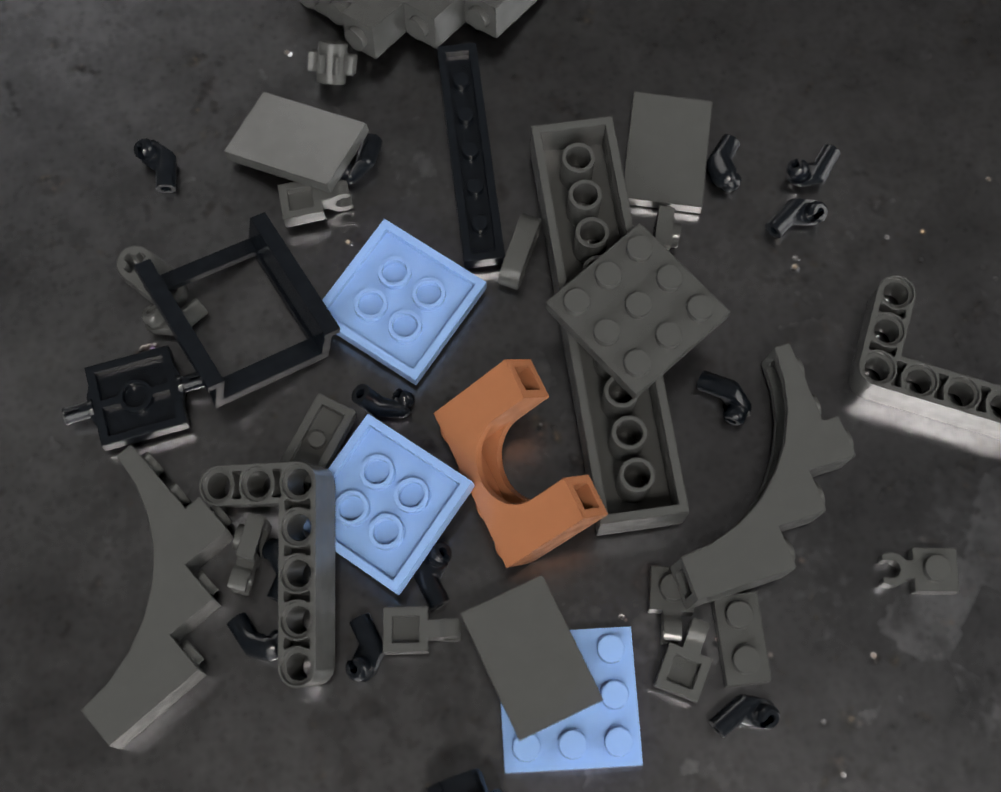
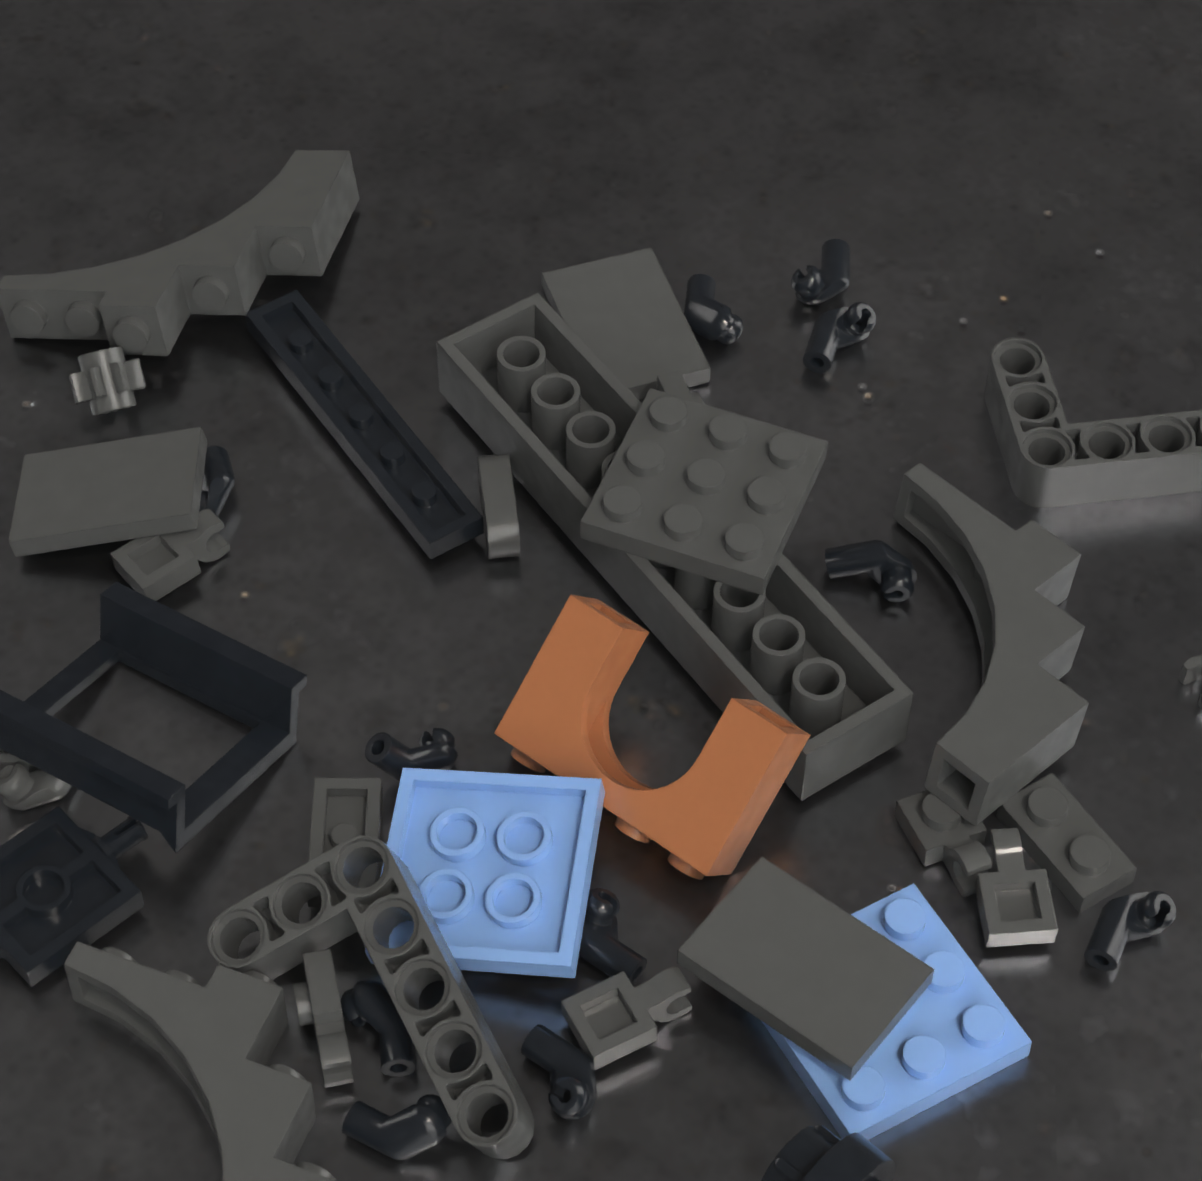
camera: 25 degrees left, 20 degrees down
light blue plate [322,219,487,385] -> none

